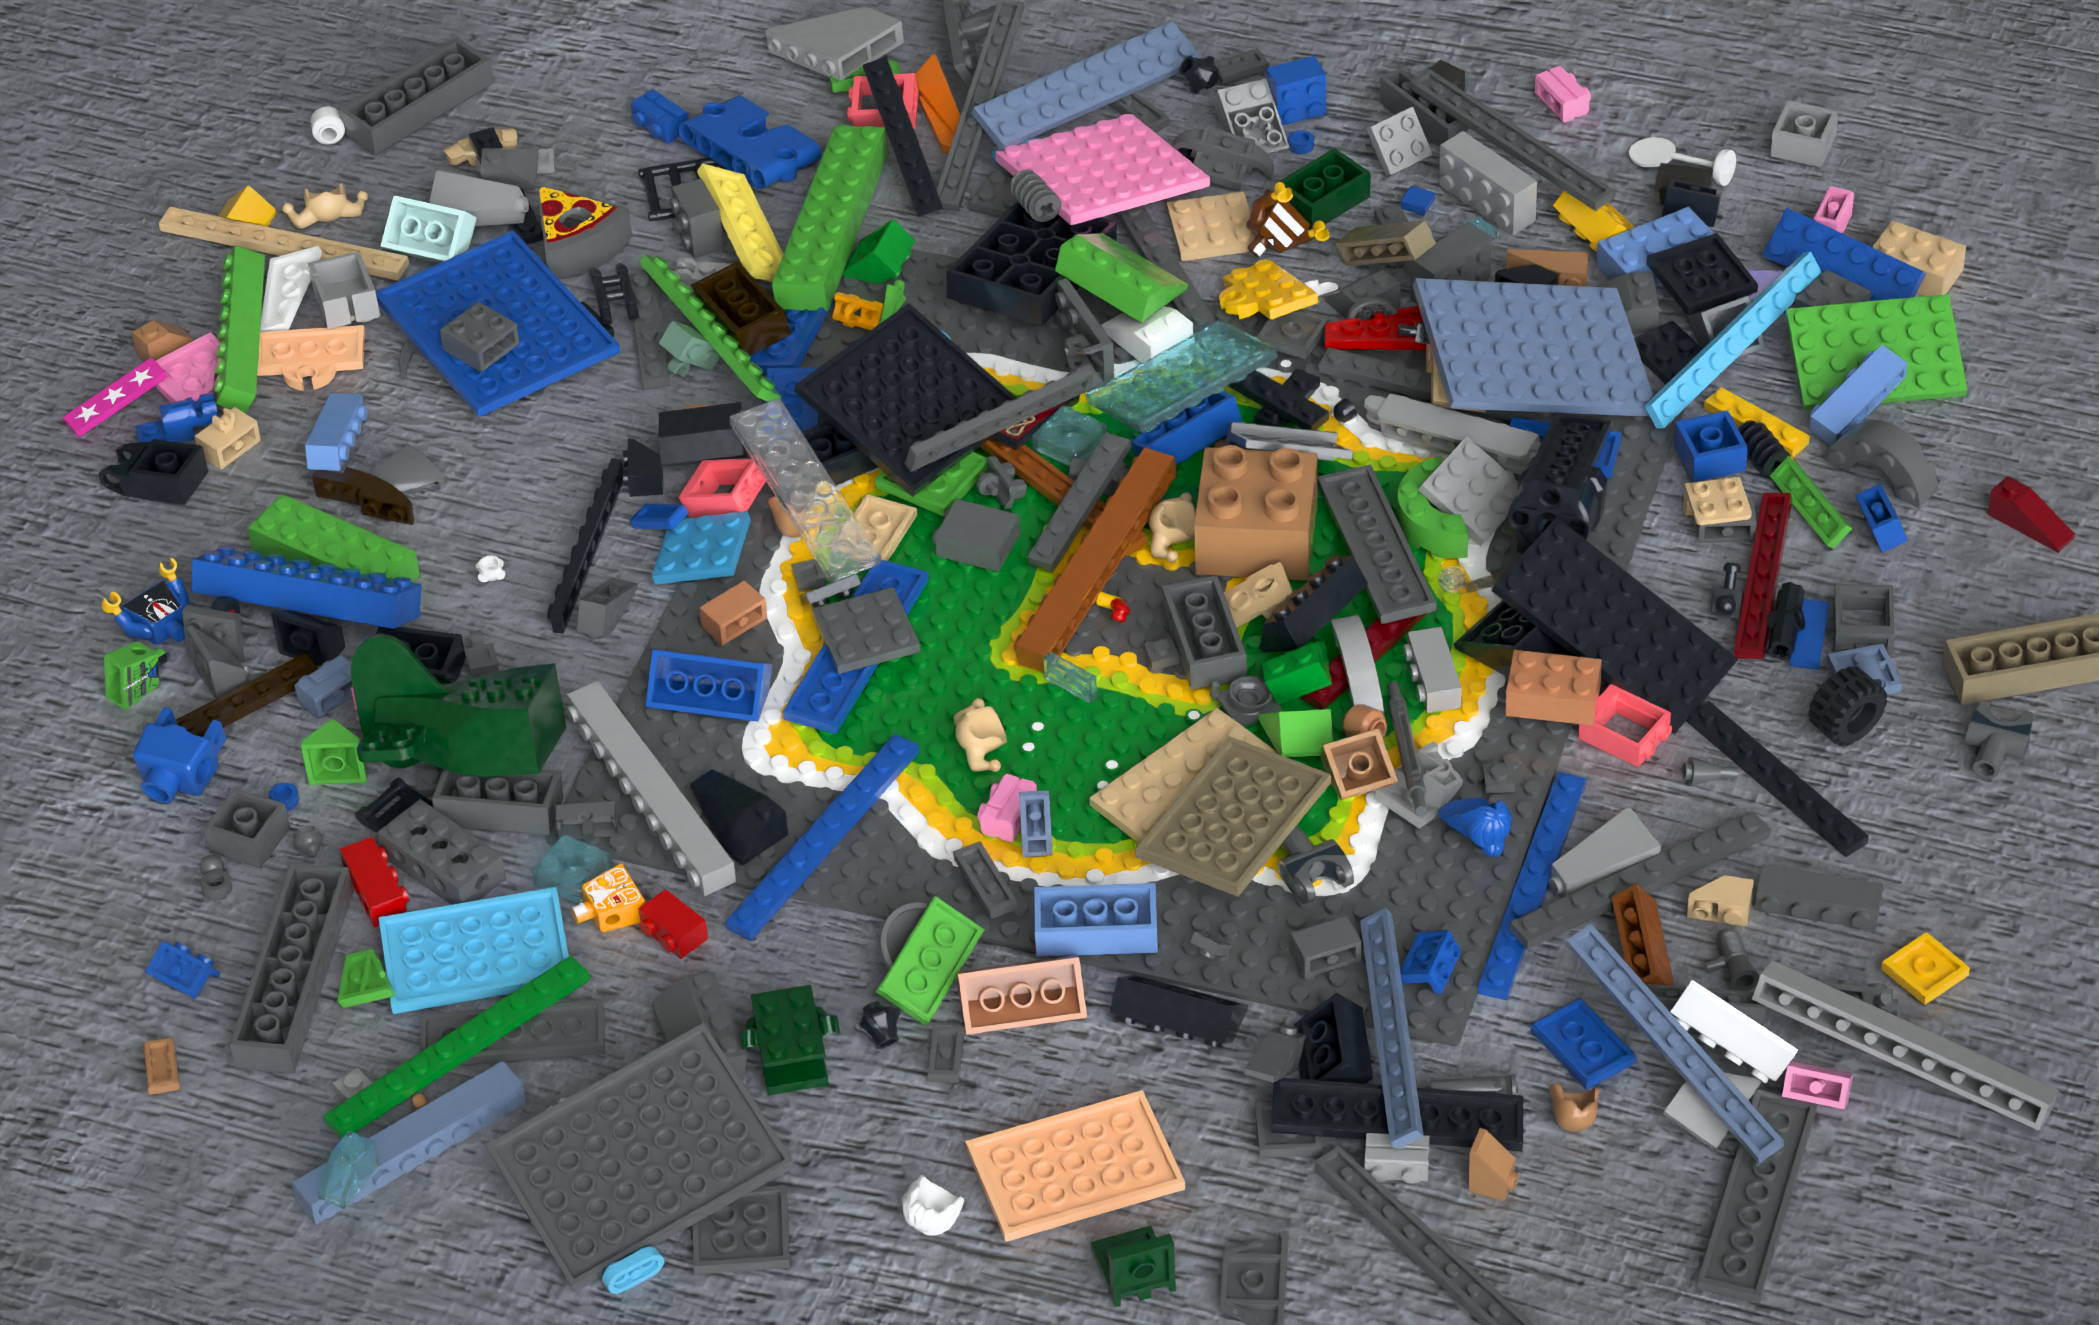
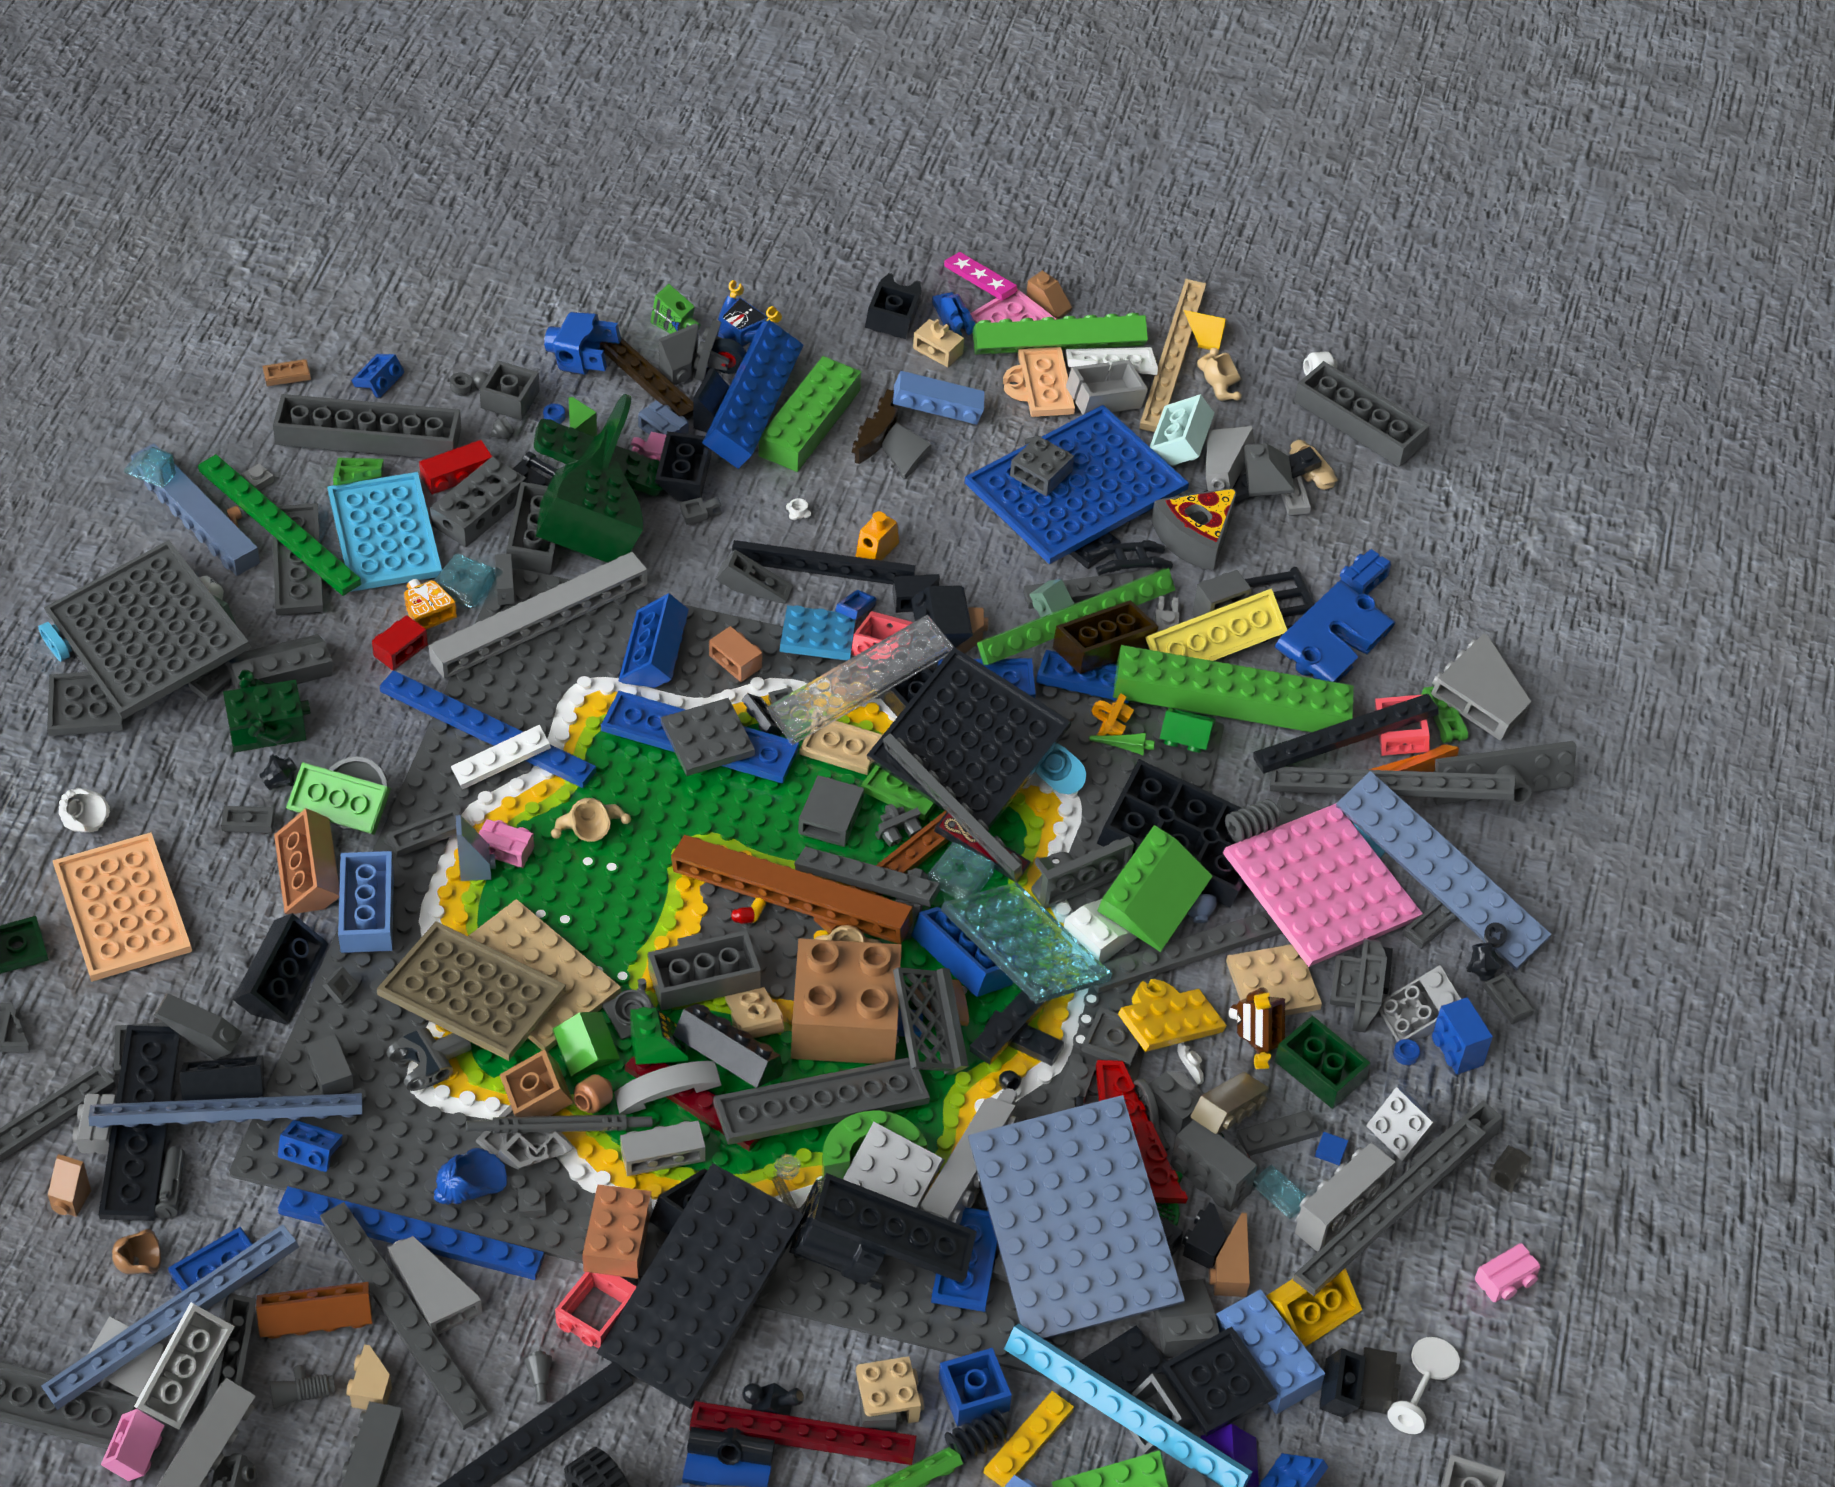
camera: 80 degrees right, 5 degrees up
black wedge [690,769,788,865] -> none
clear light blue plate [1044,652,1097,703] -> none
none -> white plate [451,725,551,790]
none -> light orange torso [855,511,899,560]
none -> black bush [1484,922,1507,947]

